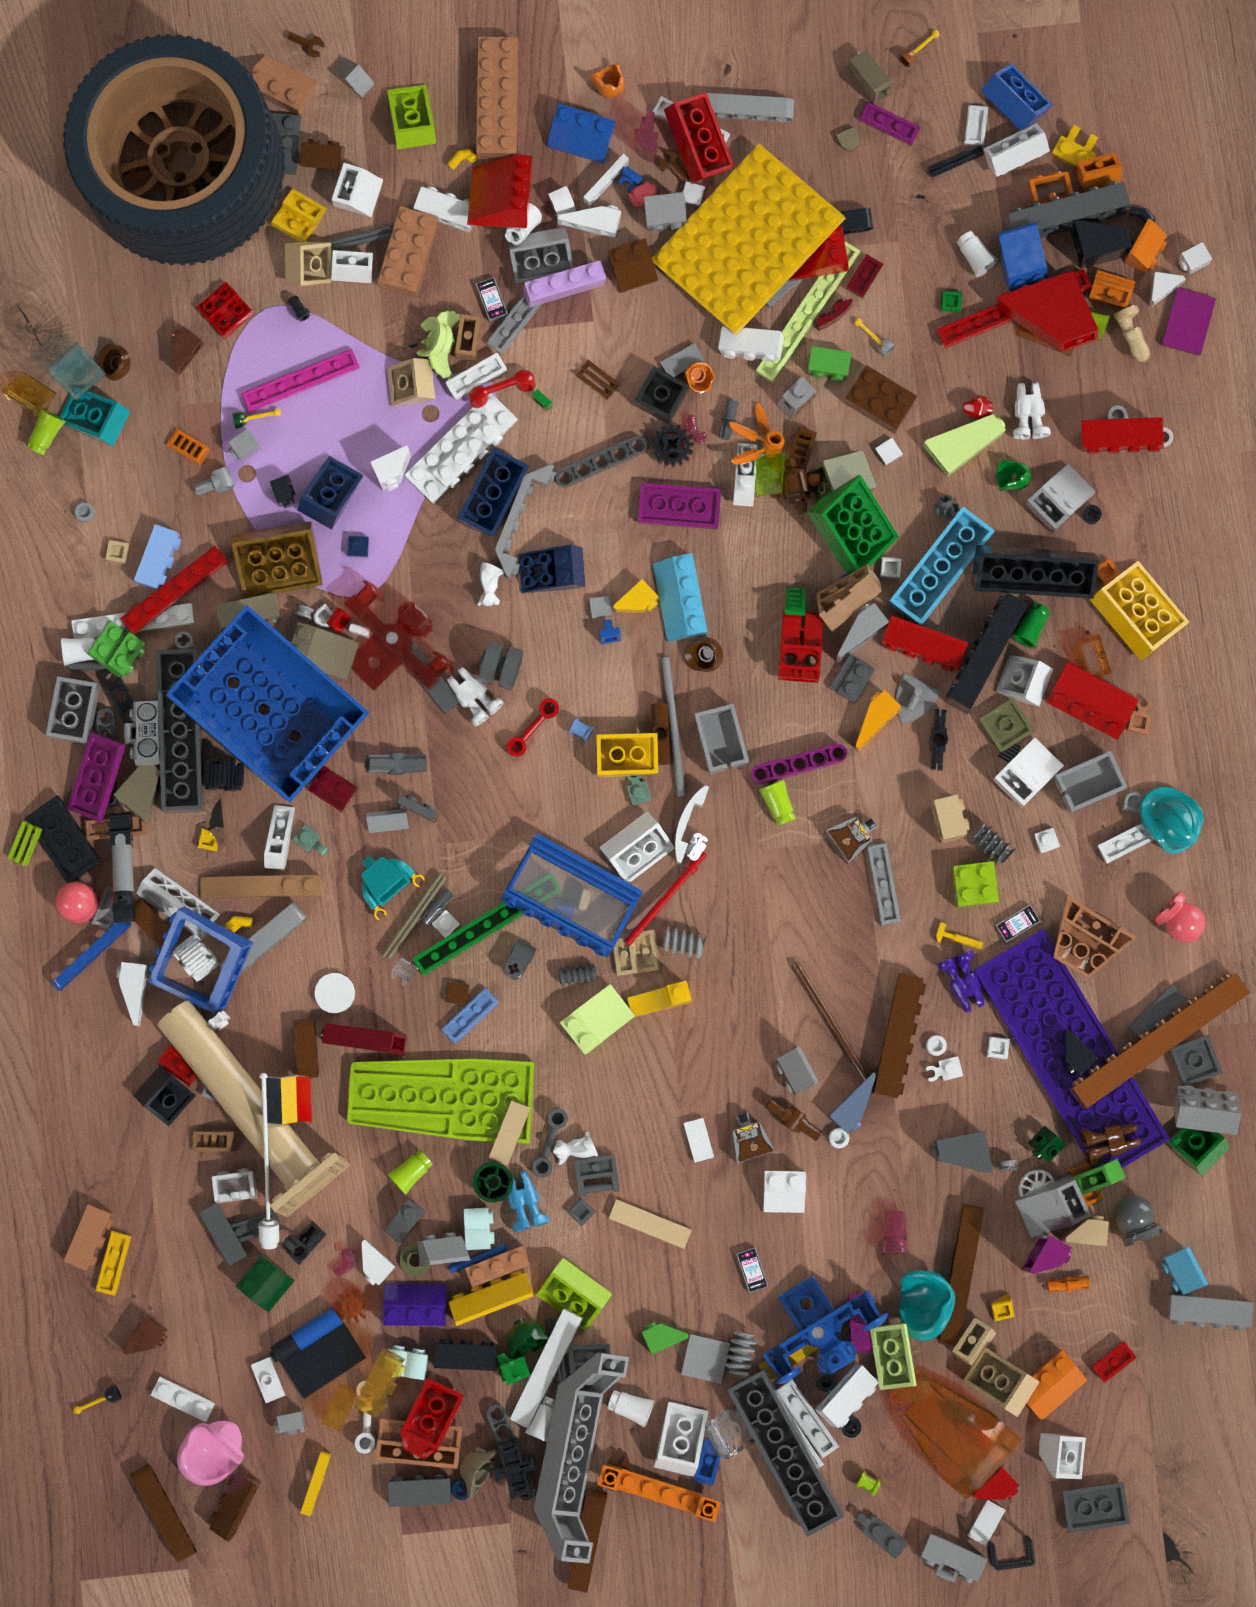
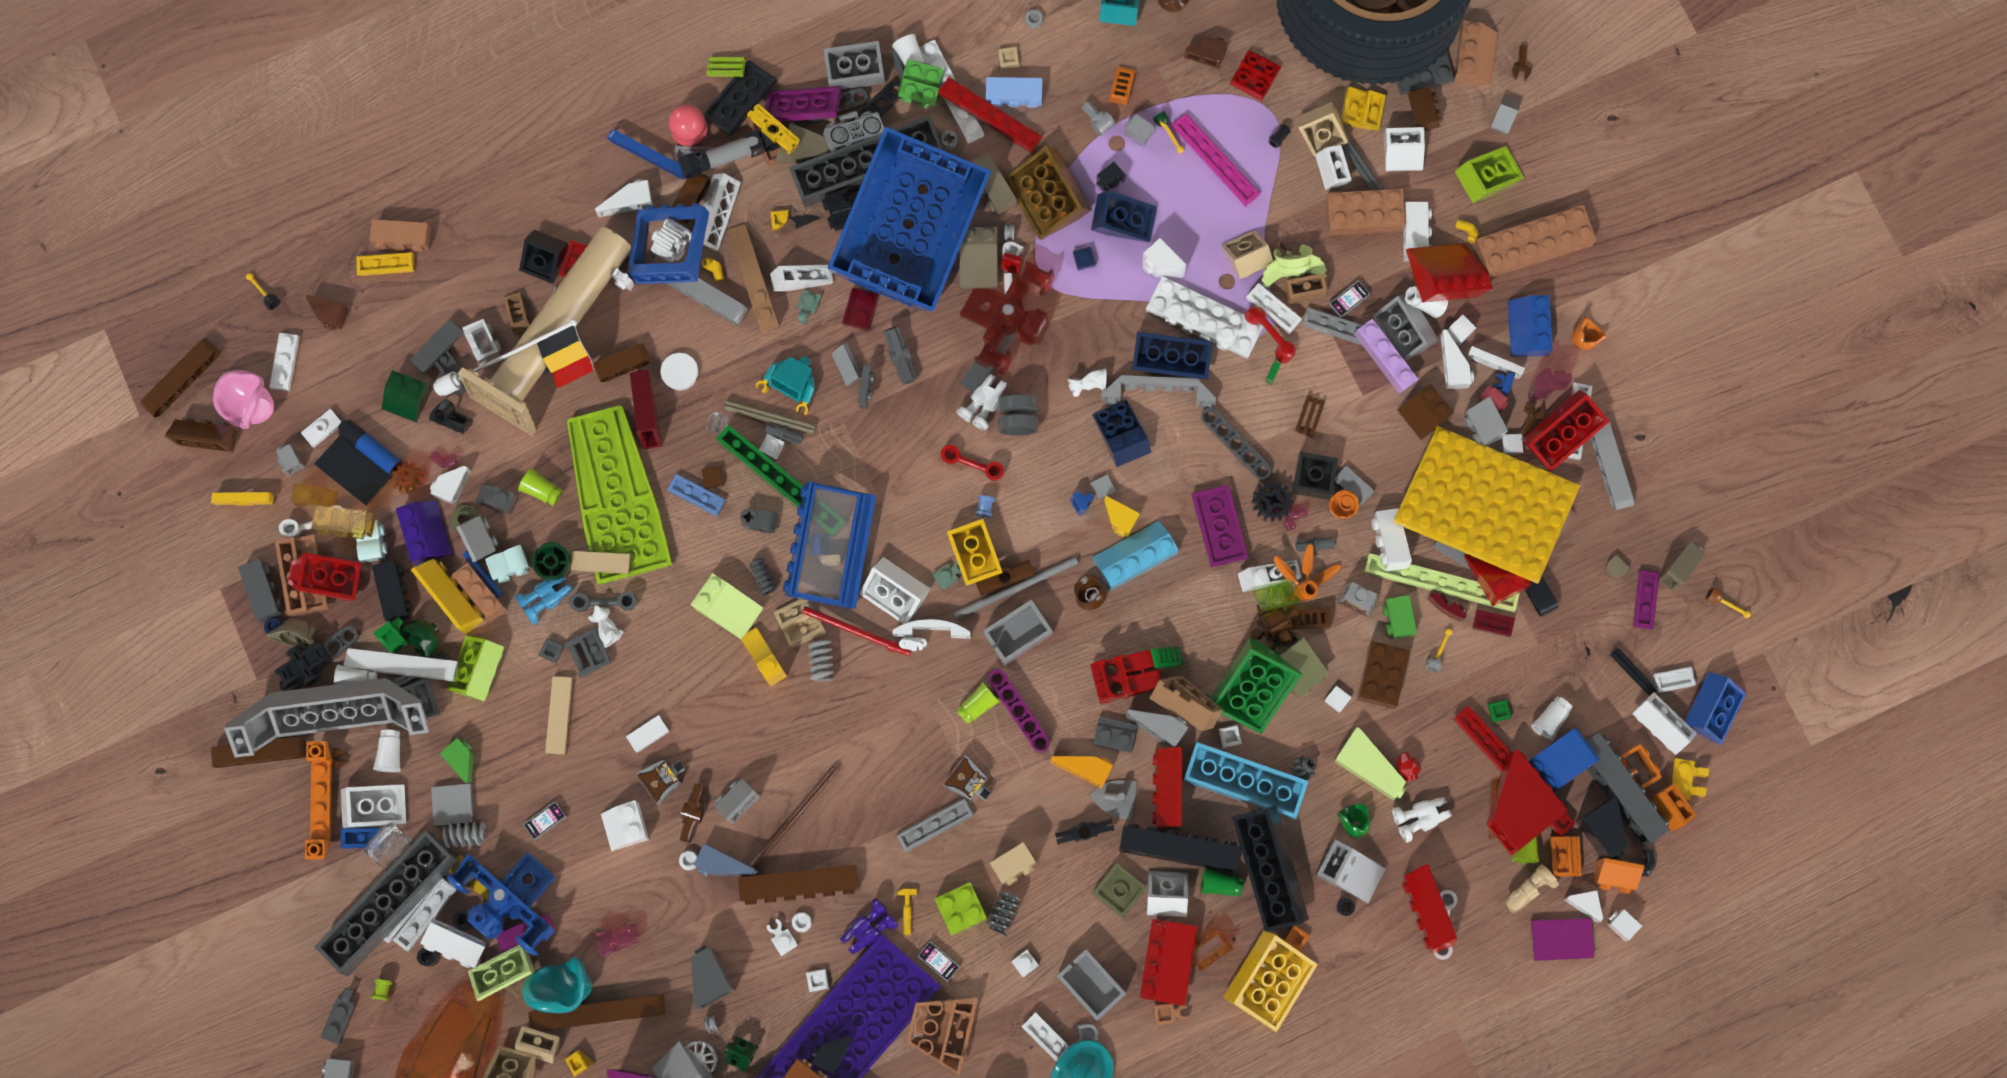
camera: 75 degrees right, 5 degrees down
white slope [993,738,1064,808] -> none
black sticker [998,744,1021,763] -> none
none -> yellow piece [747,104,799,154]

